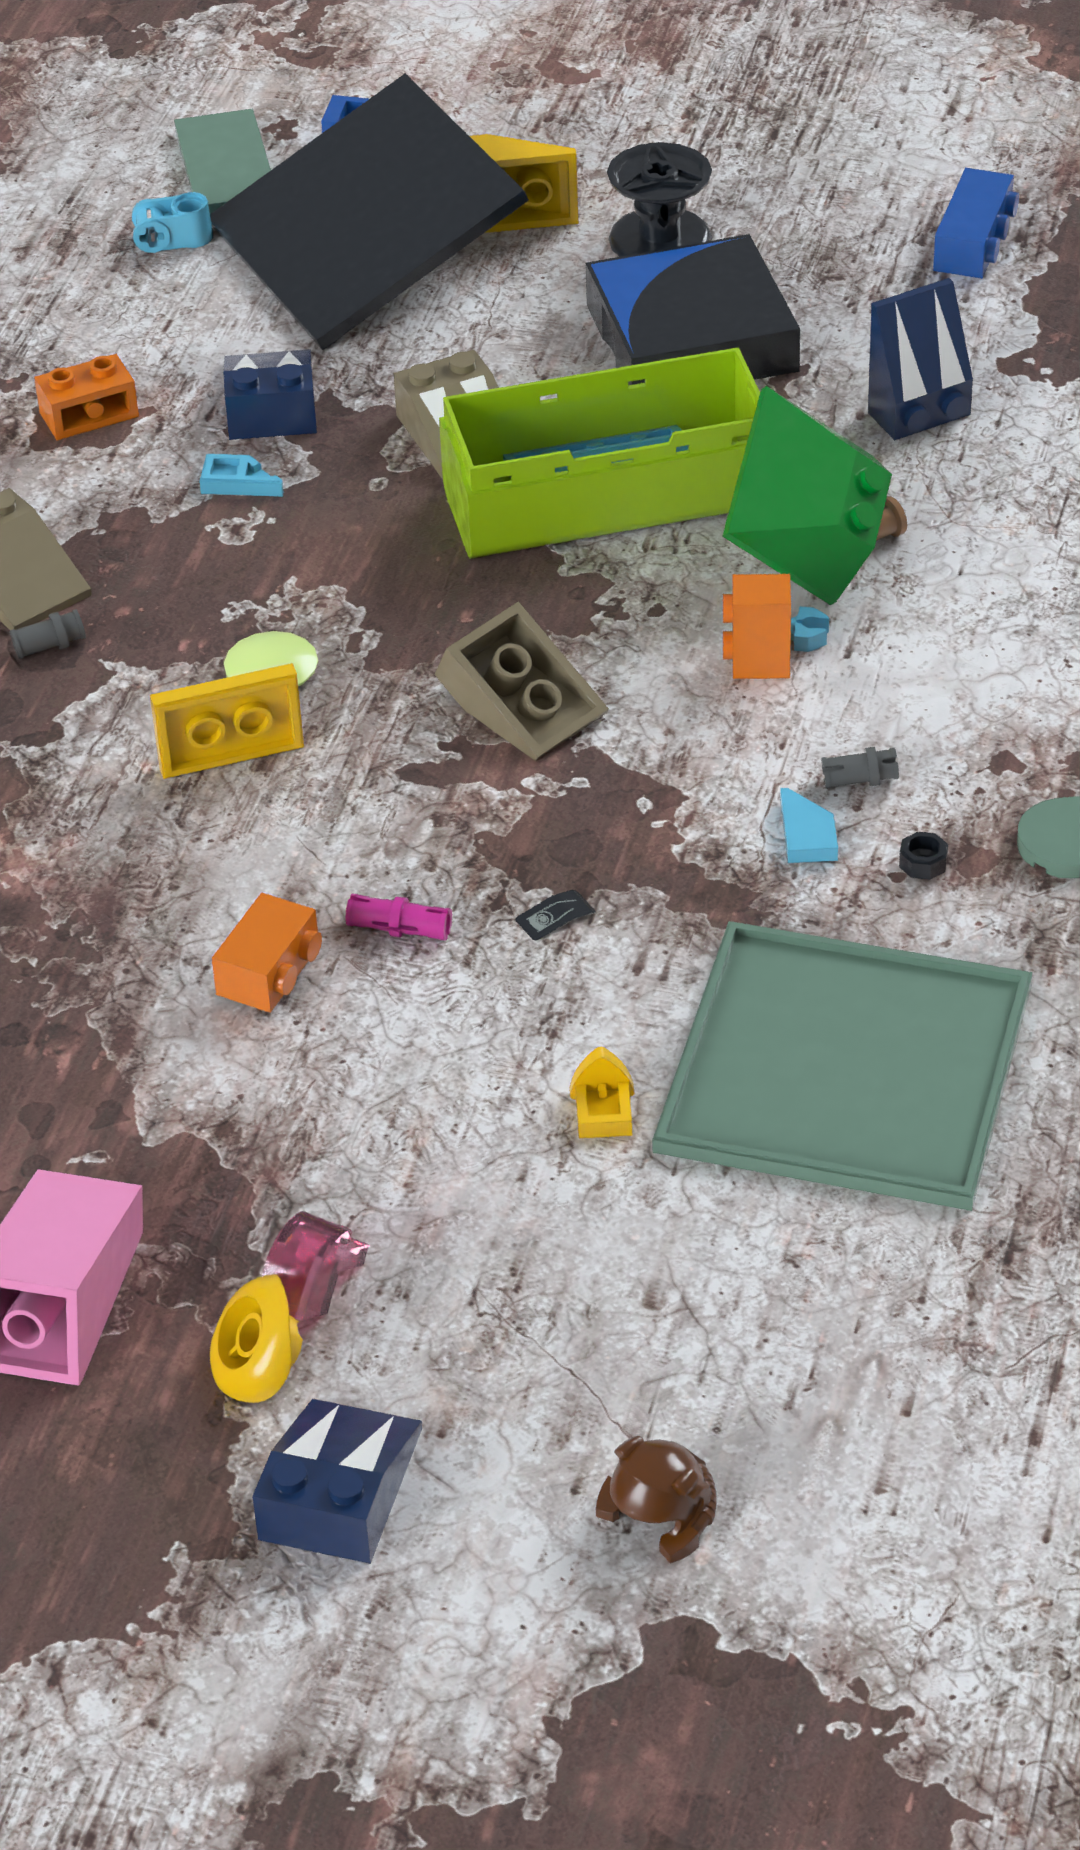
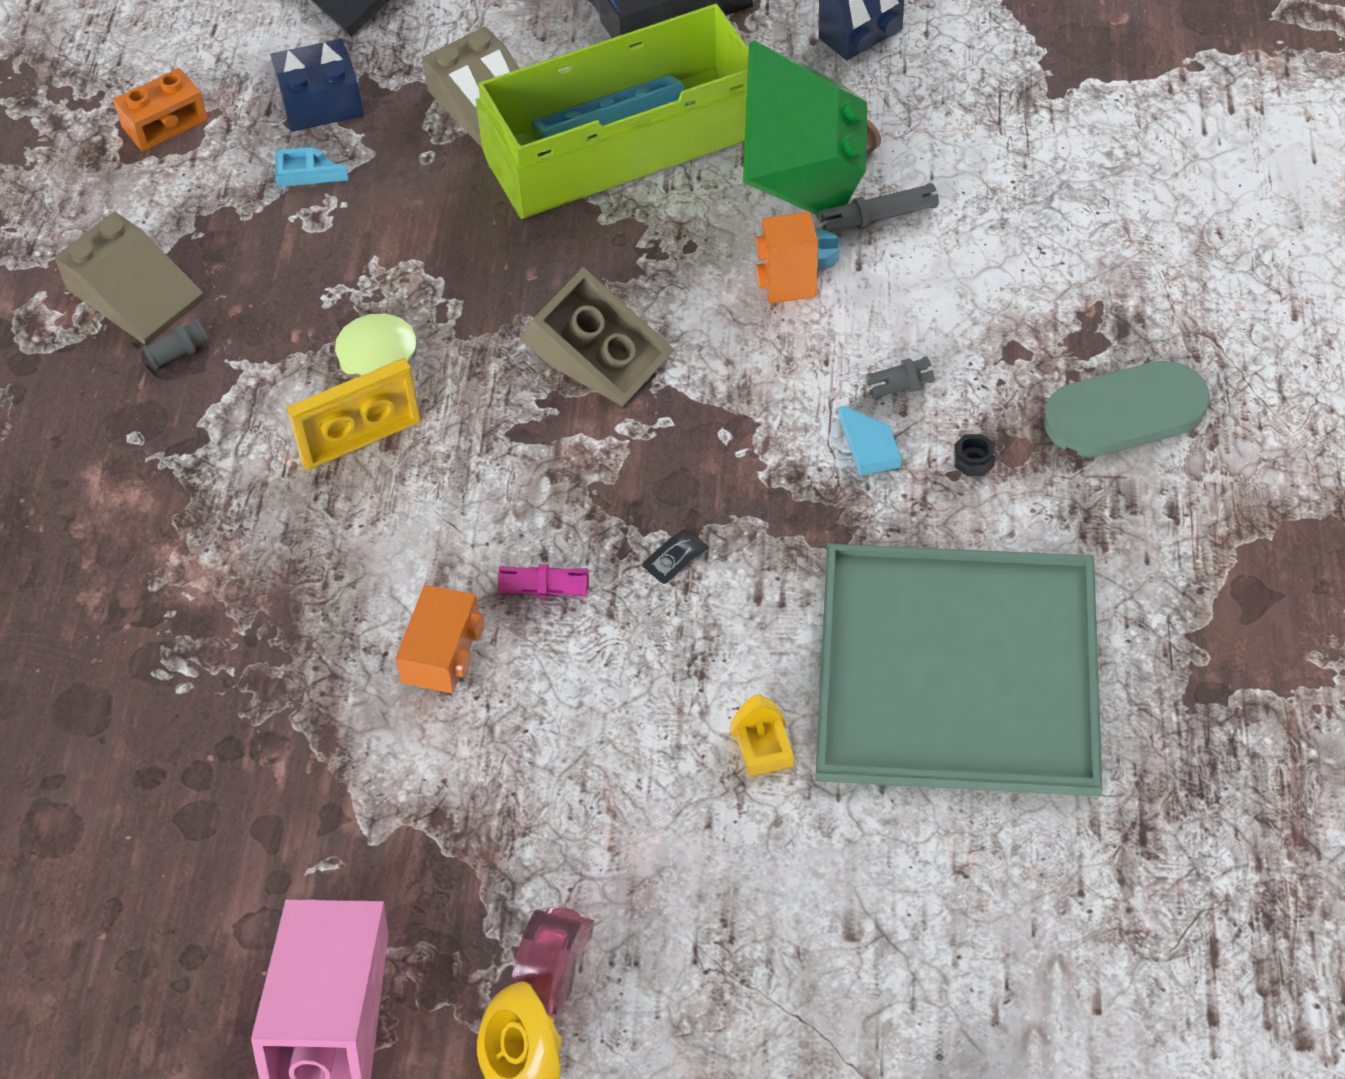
camera: 10 degrees left, 10 degrees up
none -> dark grey pin [819,183,939,232]

